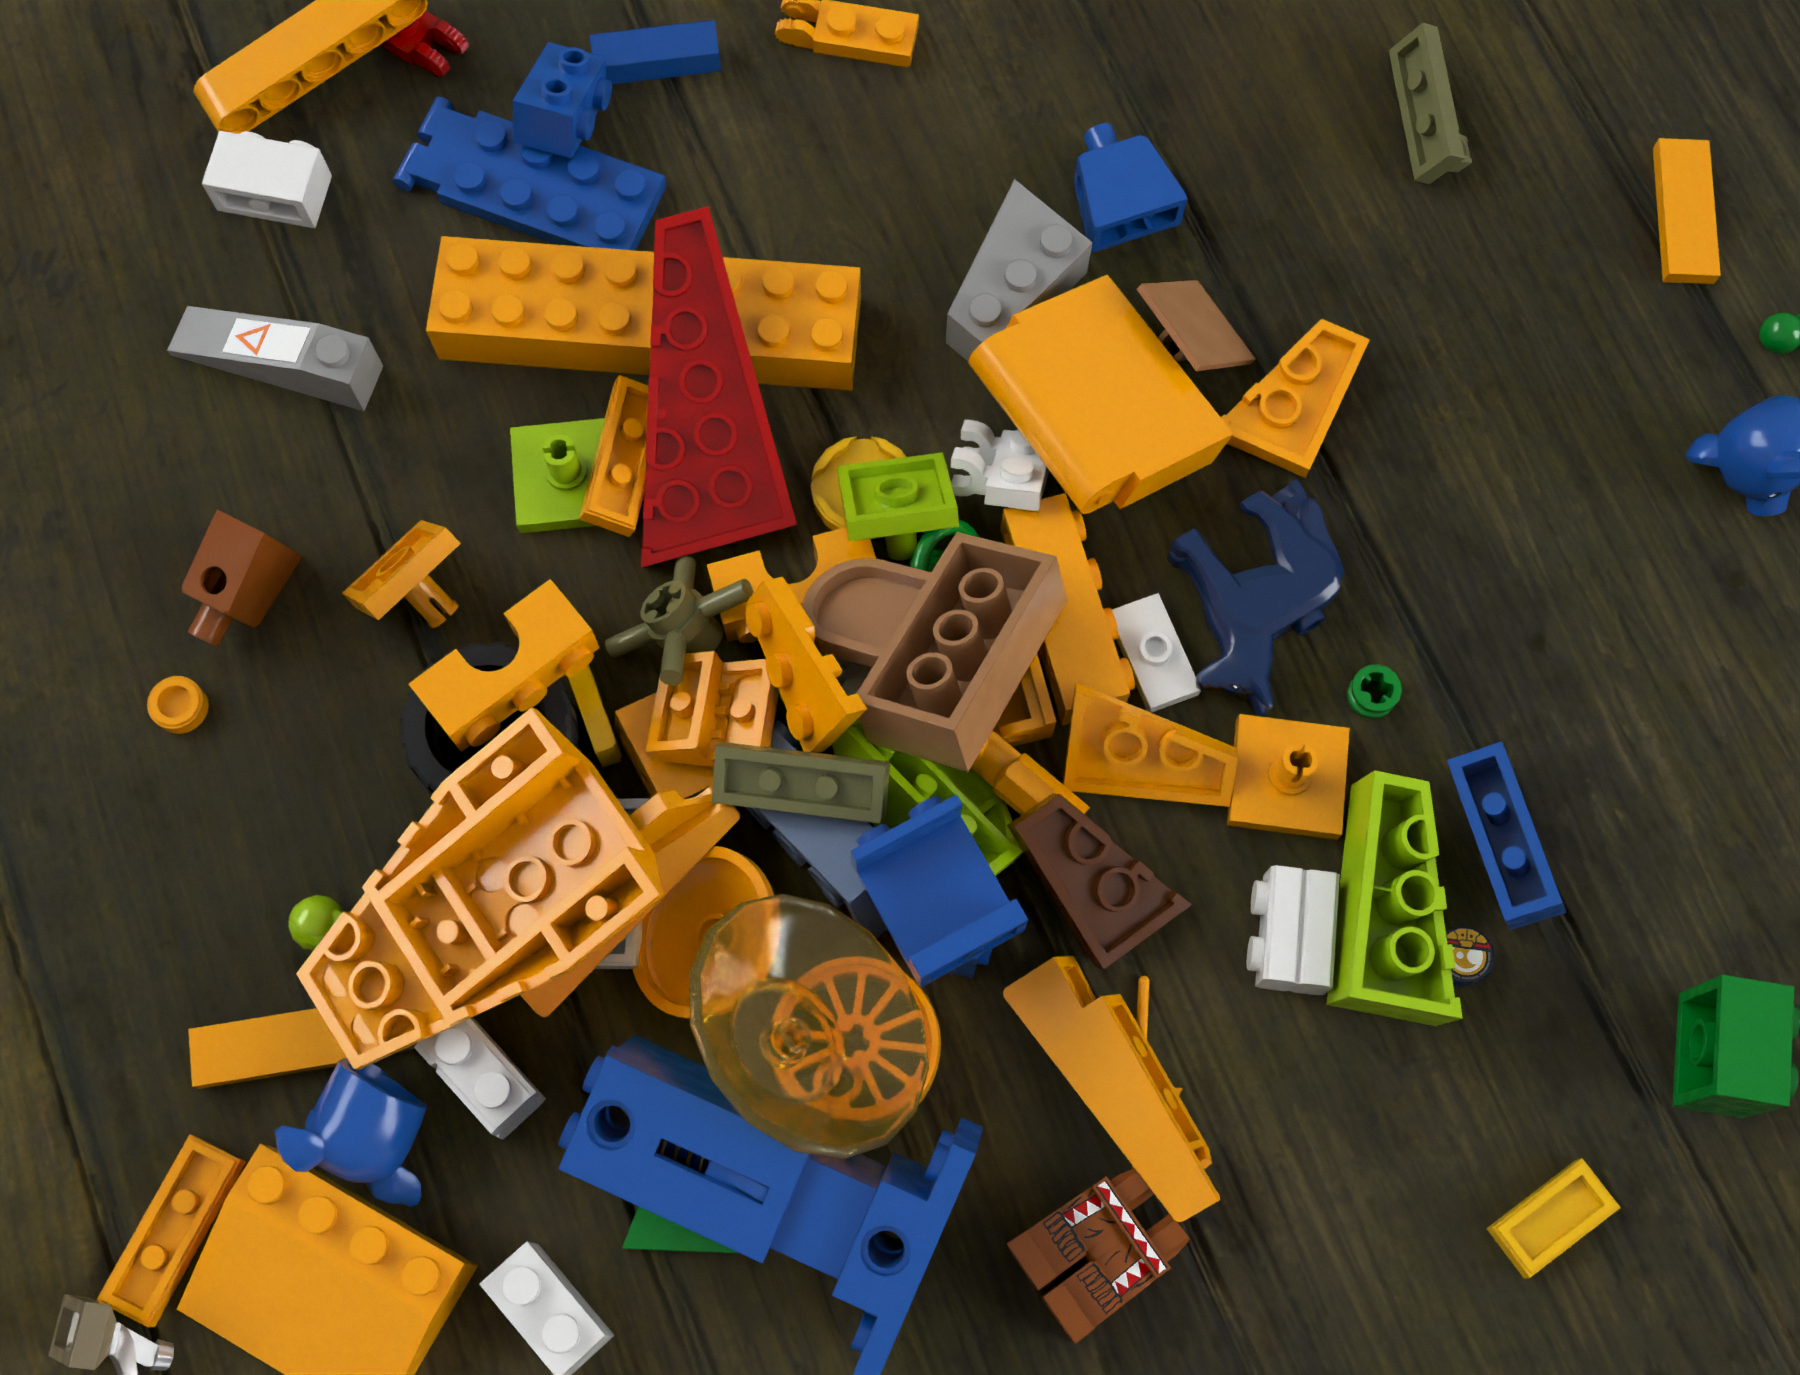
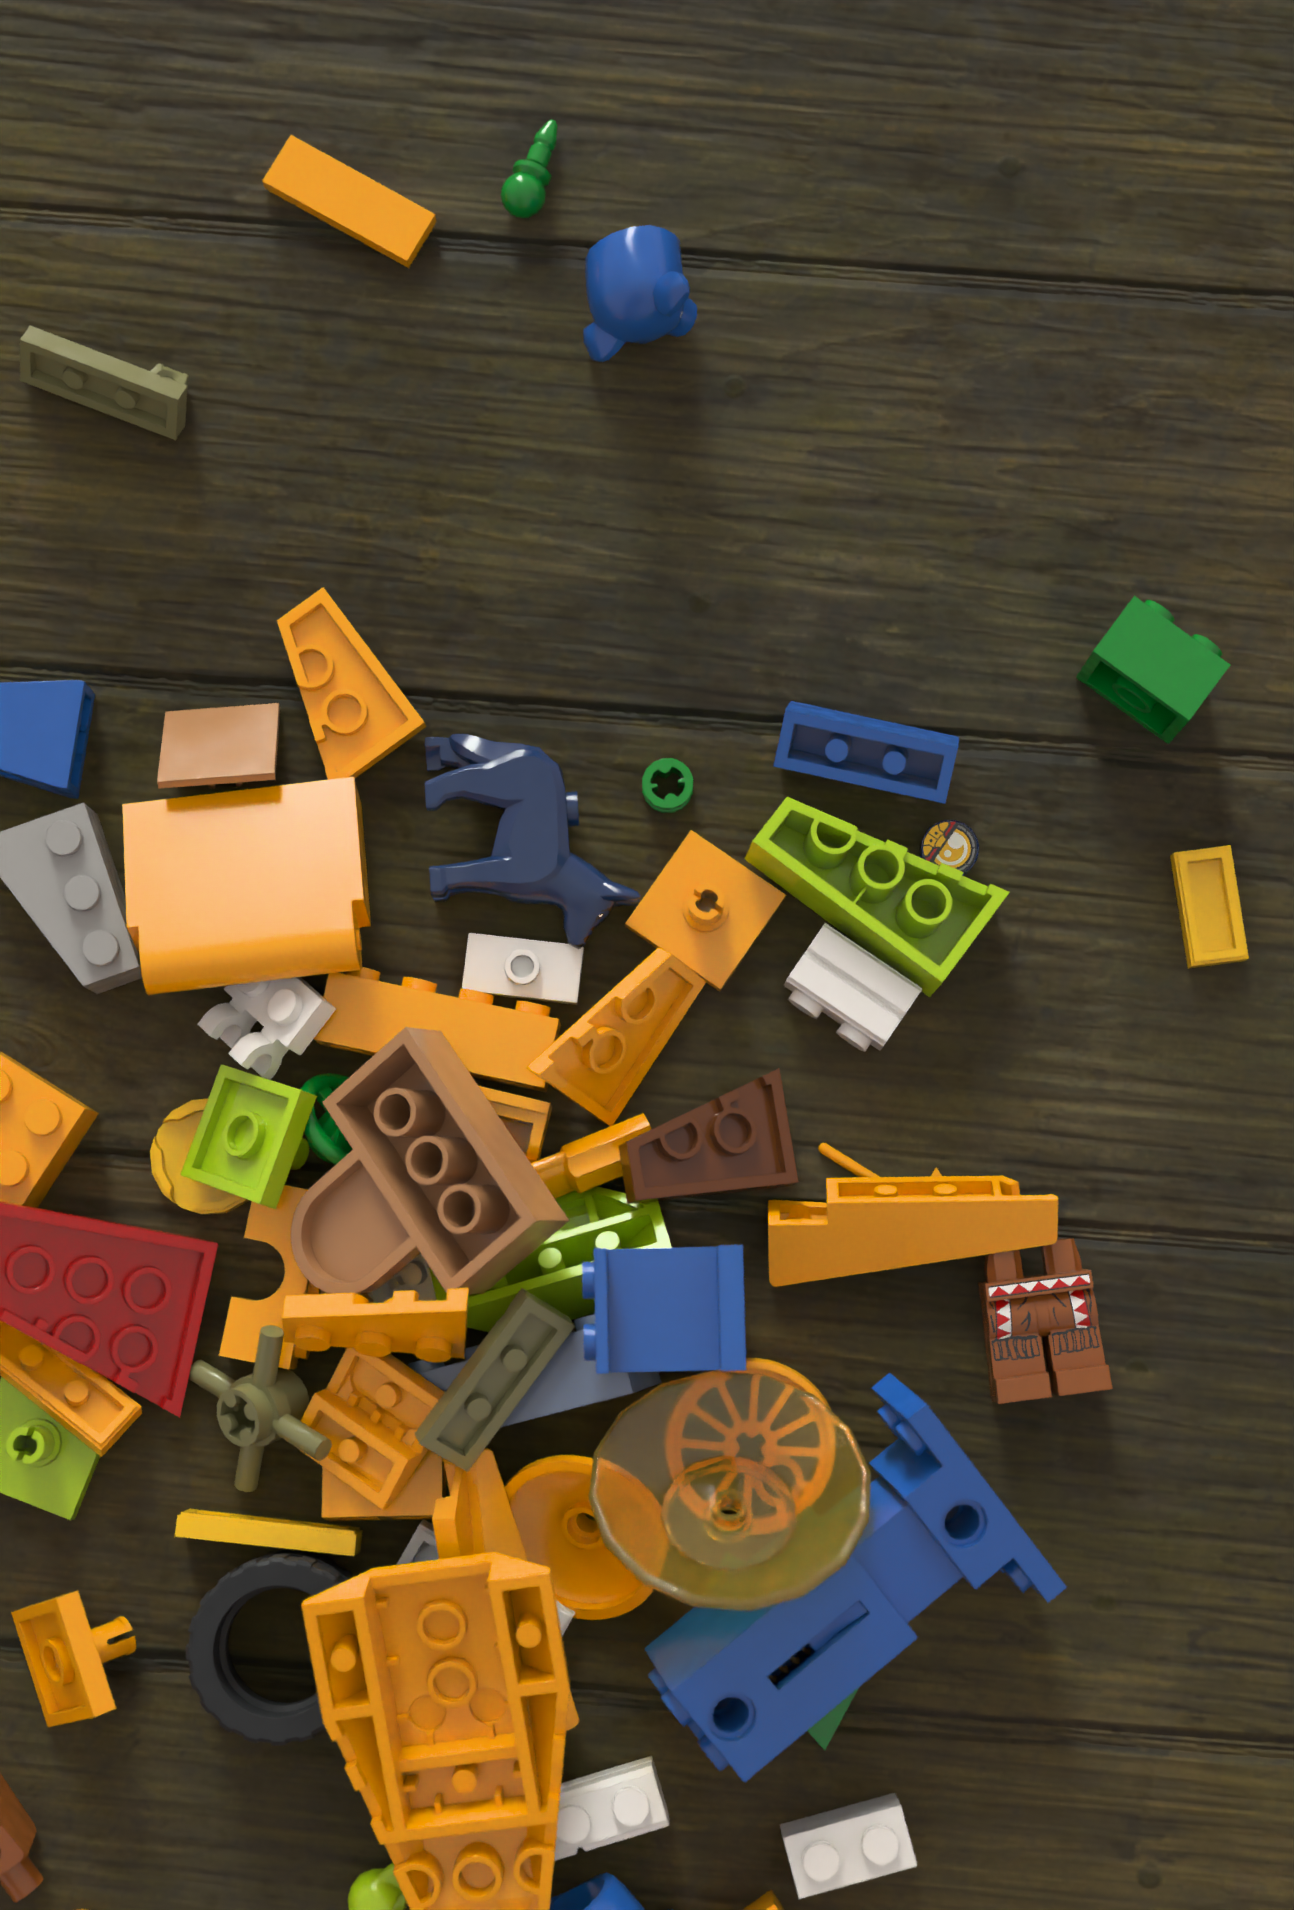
camera: 60 degrees left, 10 degrees up
light orange arch [409,579,600,752] -> none

